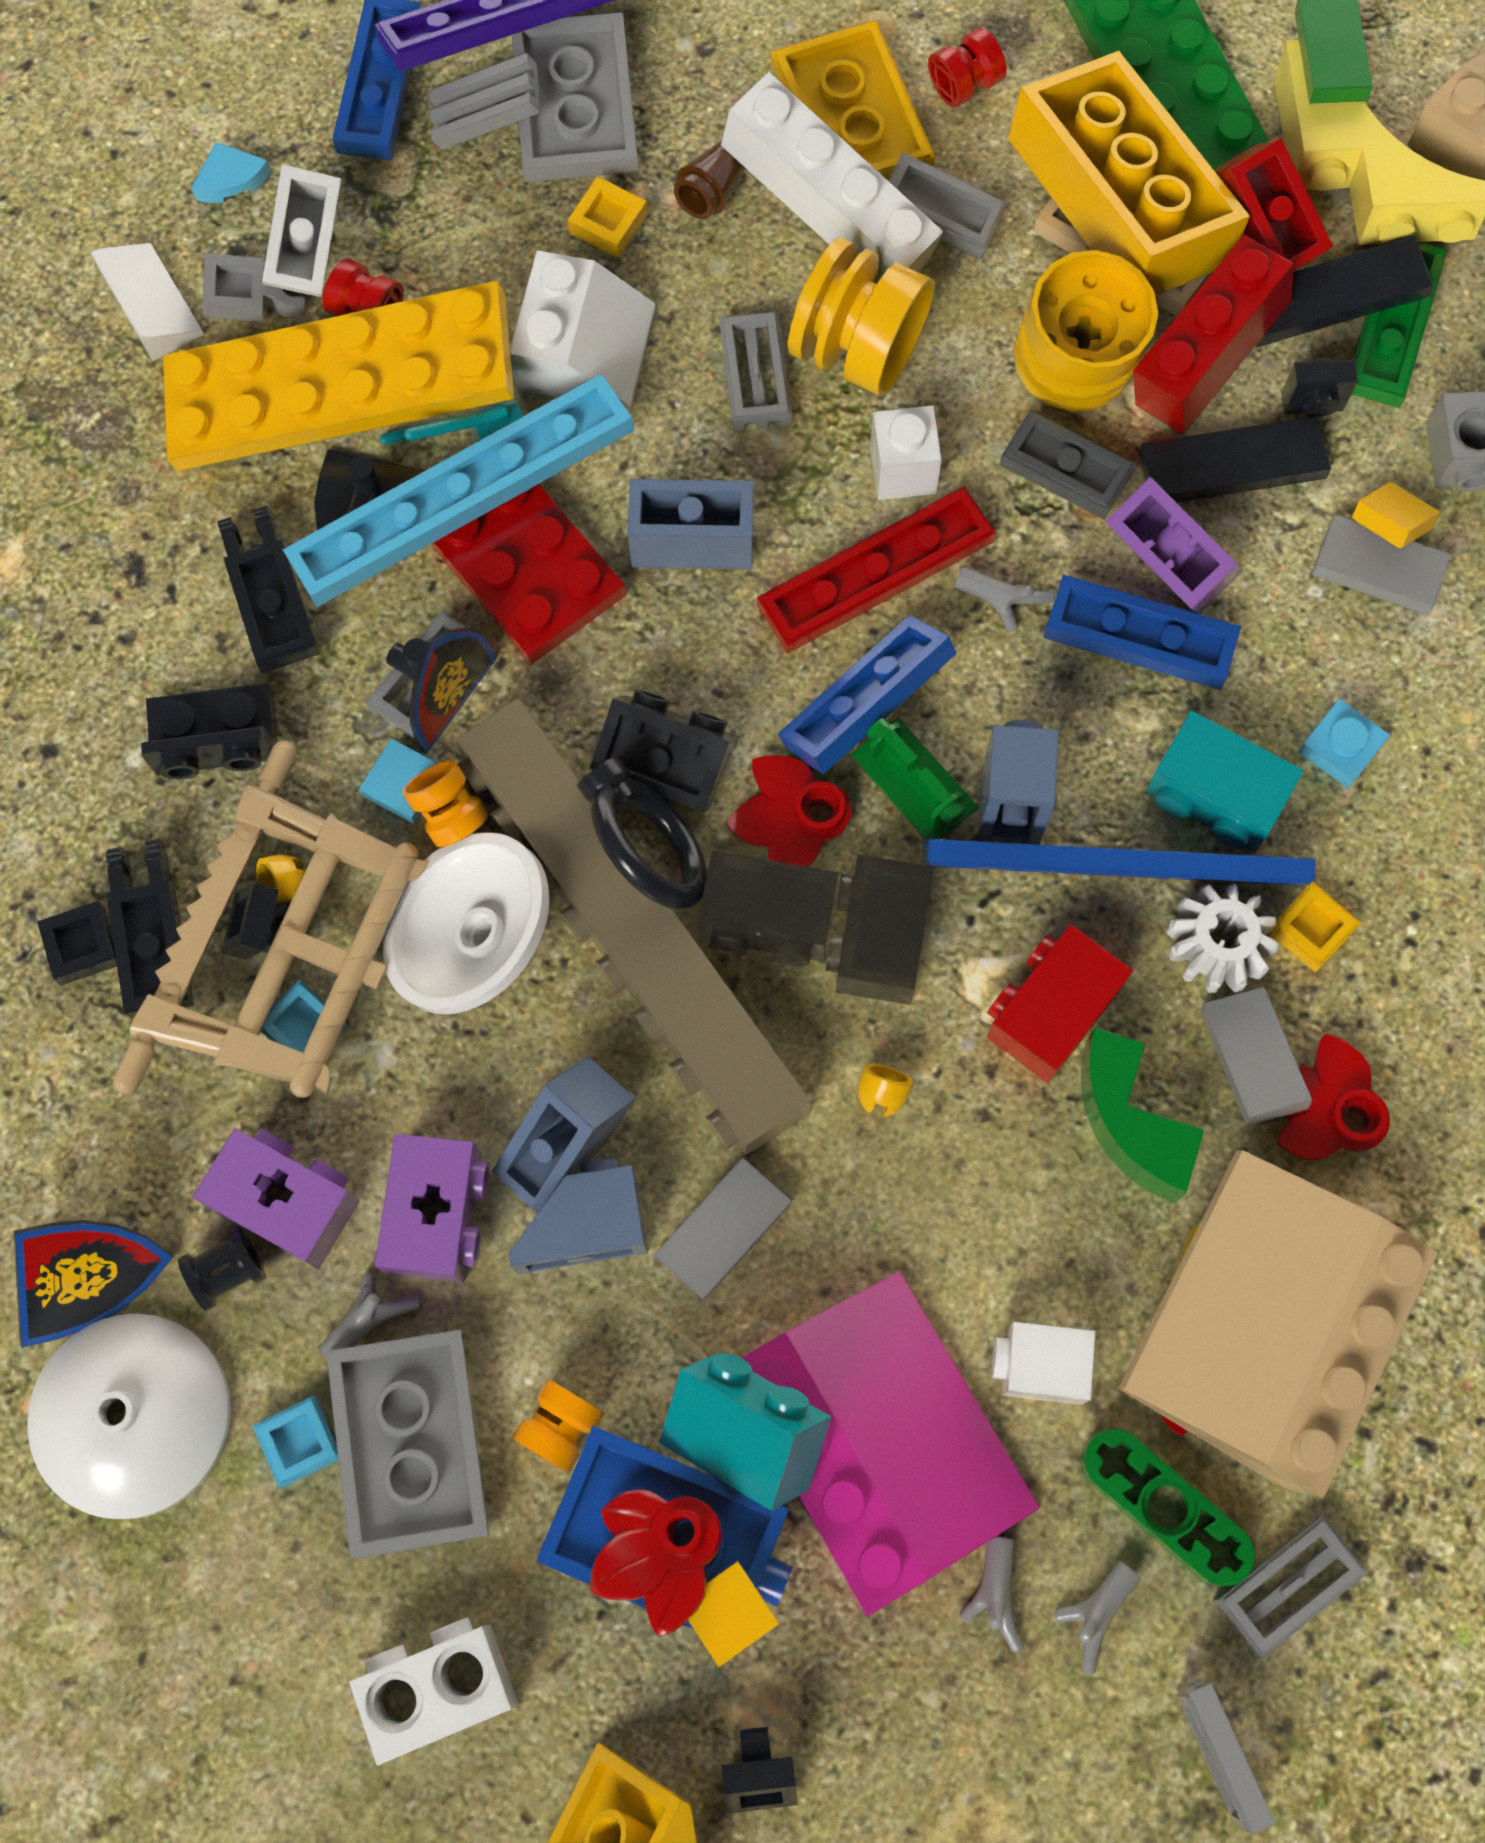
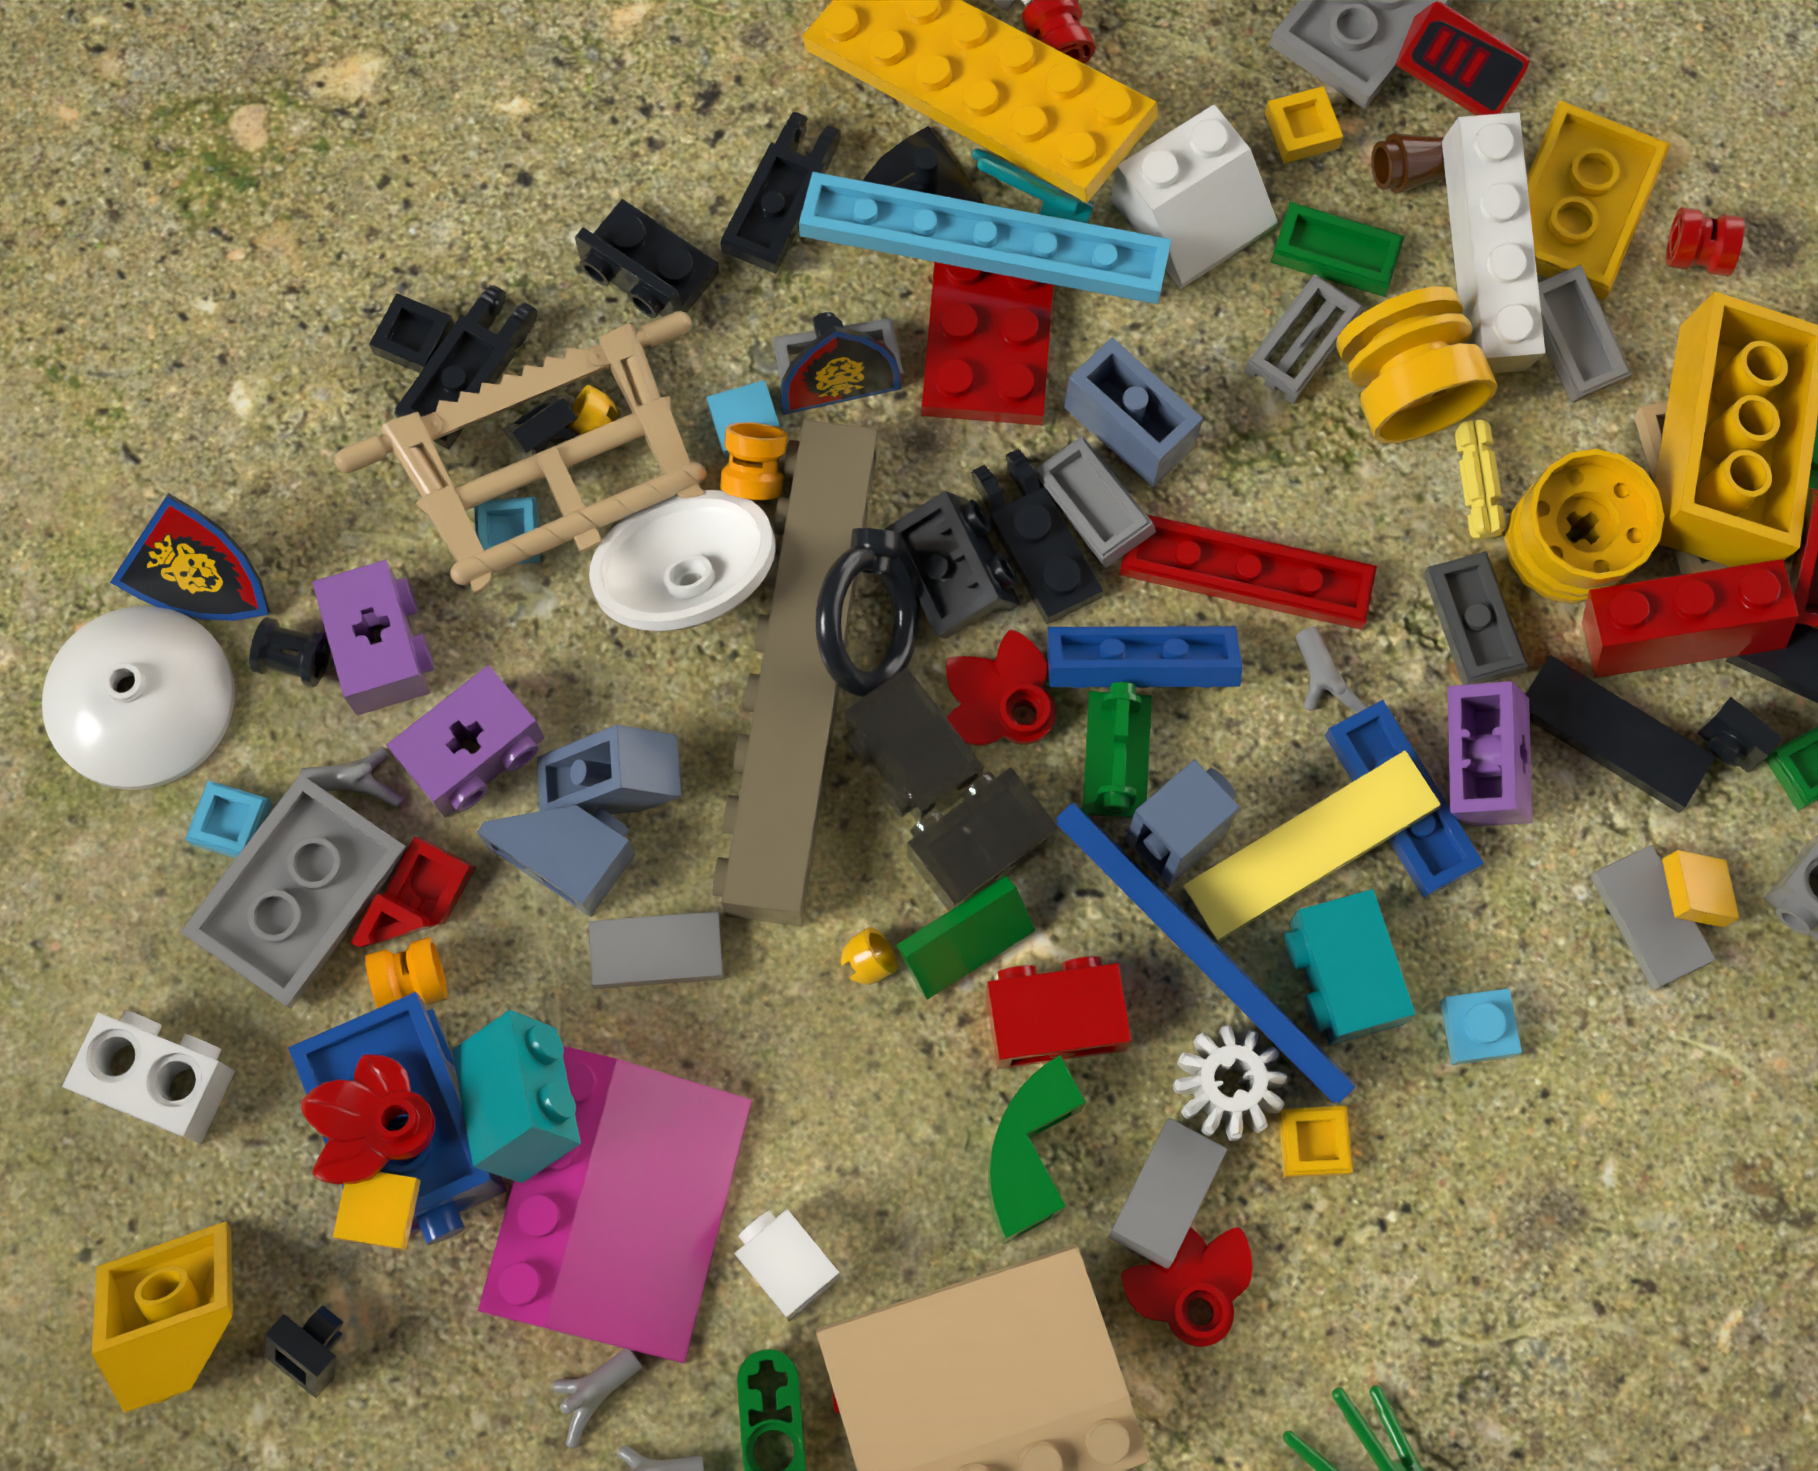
camera: 40 degrees right, 0 degrees up
white brick [870,405,942,500] -> none
none -> red slope [351,836,477,947]
none -> green tile [896,875,1036,1000]
none -> black hinge [971,448,1103,624]
none -> light grey tile [1034,435,1156,568]
none -> light yellow tile [1183,750,1441,942]
none -> green tile [1270,202,1405,297]
none -> slope [1395,1,1530,116]
none -> light yellow axle [1455,420,1506,540]

